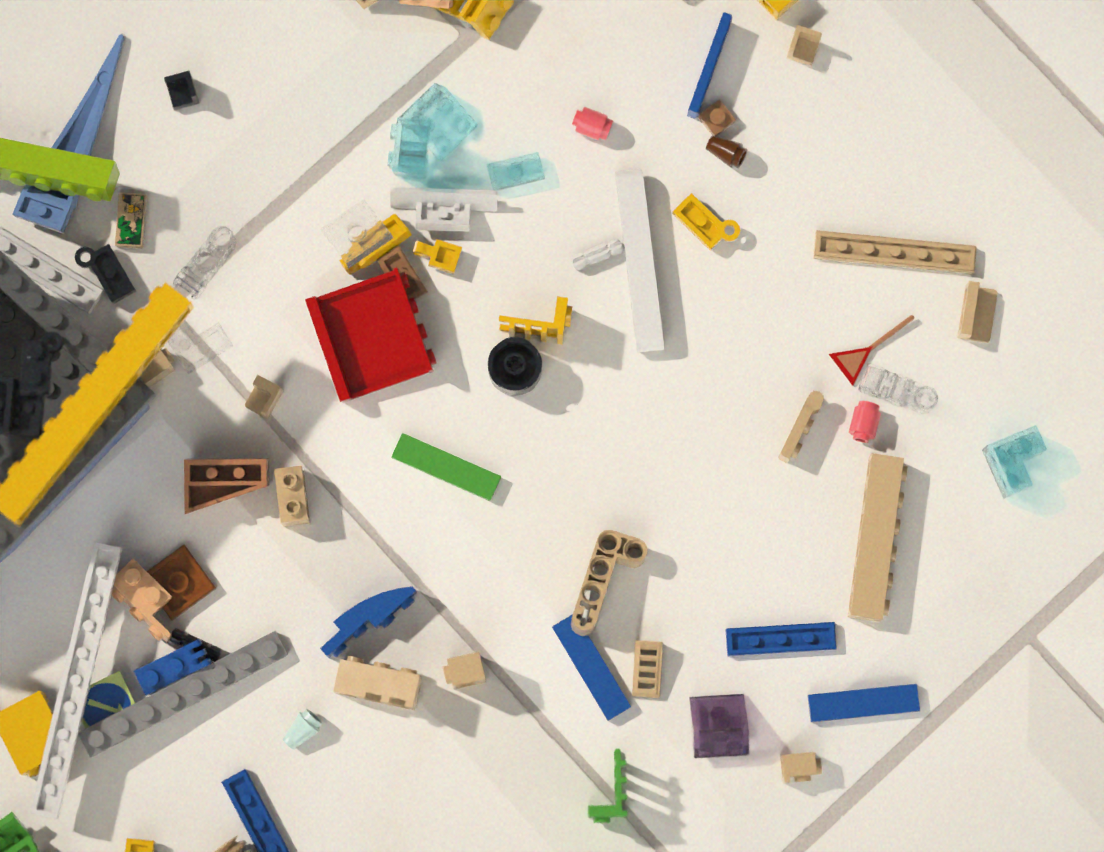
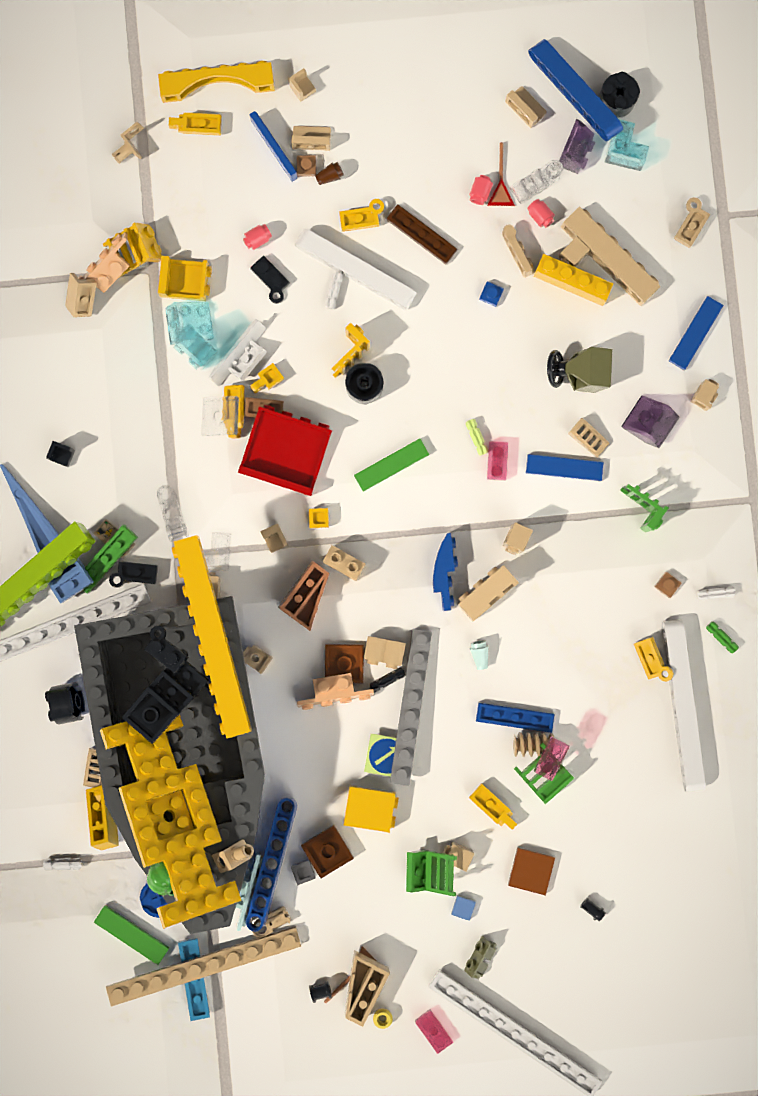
camera: 55 degrees left, 5 degrees up
white plate [29,542,122,820] -> none
blue hinge [134,639,212,695] -> none
clear light blue plate [486,152,545,191] -> none
tan beam [571,530,648,636] -> none
blue tile [725,622,837,656] -> none
tan tile [813,230,977,274] -> none
none -> bright green tile [83,524,139,594]
none -> yellow panel [158,256,212,301]
none -> tan brick [243,645,273,674]
none -> black hinge [250,255,290,304]
none -> tan panel [291,126,331,151]
none -> yellow plate [309,508,329,528]
none -> tan brick [364,636,406,669]
none -> reddish brown tile [386,204,458,265]
none -> yellowish green axle [466,419,488,456]
none -> coral brick [469,175,493,205]
none -> blue plate [479,281,504,307]
none -> clear pink plate [487,441,508,481]
none -> blue beam [528,39,623,142]
none -> yellow brick [533,254,613,306]
none -> olive piece [547,347,613,393]
none -> clear purple slope [557,119,595,174]
none -> tan brick [559,237,590,267]
none -> black brick [599,71,640,118]
none -> tan hinge [674,197,710,248]

